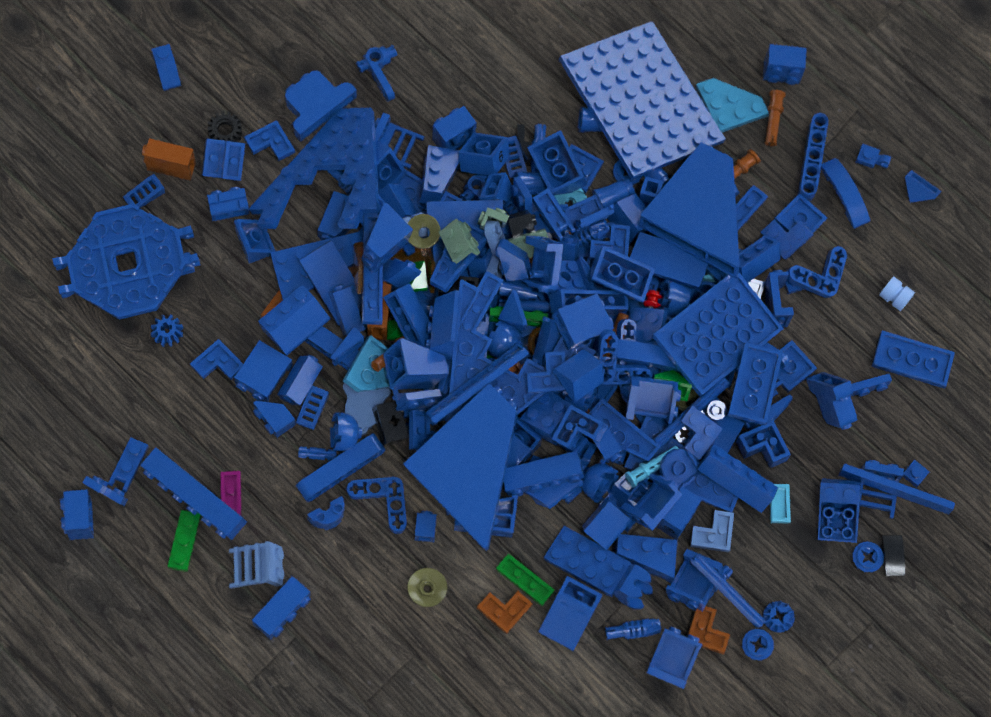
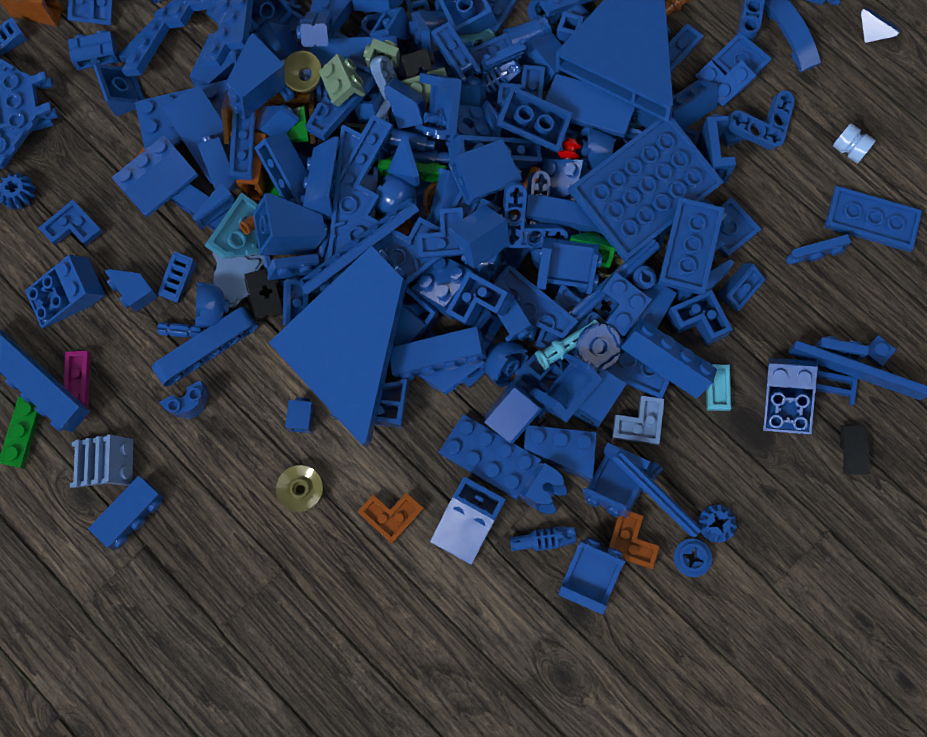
camera: 10 degrees right, 5 degrees up
blue panel [234,340,293,402] -> none
blue brick [277,355,323,405] -> none
blue beam [347,477,407,534] -> none
green plate [496,553,555,606] -> none
blue brick [806,372,857,430] -> none
blue gear [852,542,884,573] -> none
none -> blue slope [25,255,105,329]
none -> blue brick [297,11,334,47]
none -> blue slope [717,263,766,311]

